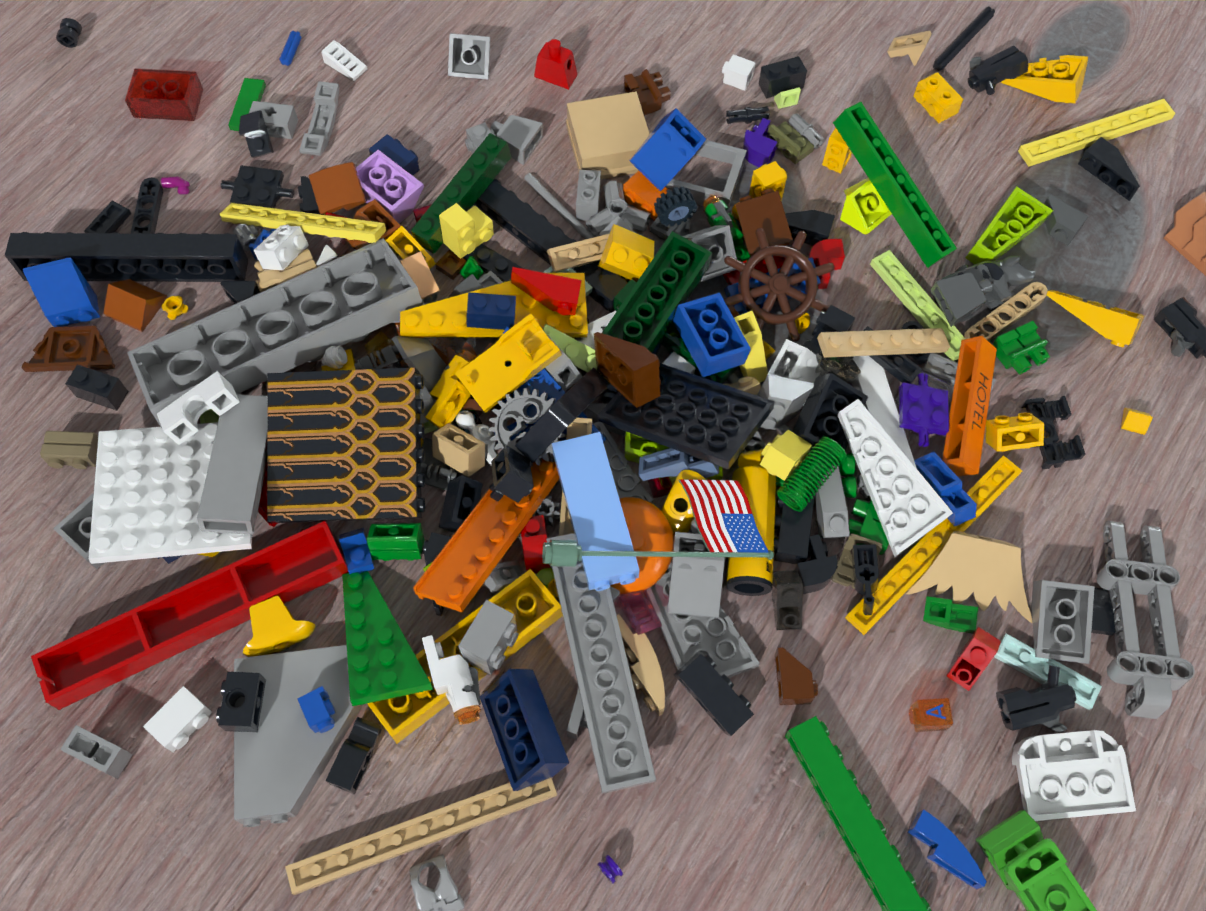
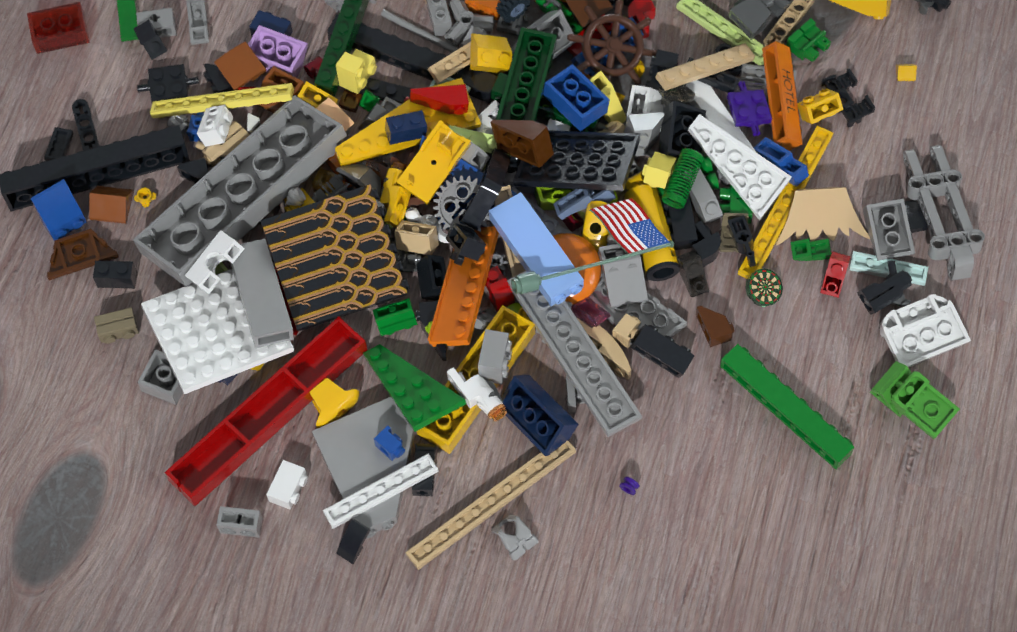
camera: 15 degrees left, 0 degrees up
magenta arm [161,177,190,195] -> none
black brick [216,672,266,732] -> none
blue slope [339,528,375,574] -> none
blue slope [908,810,987,889] -> none
clear orange brick [909,698,953,732] -> none
none -> white tile [323,453,439,529]
none -> black slope [336,519,371,564]
none -> tan brick [612,313,641,349]
none -> clear green tile [745,268,783,307]

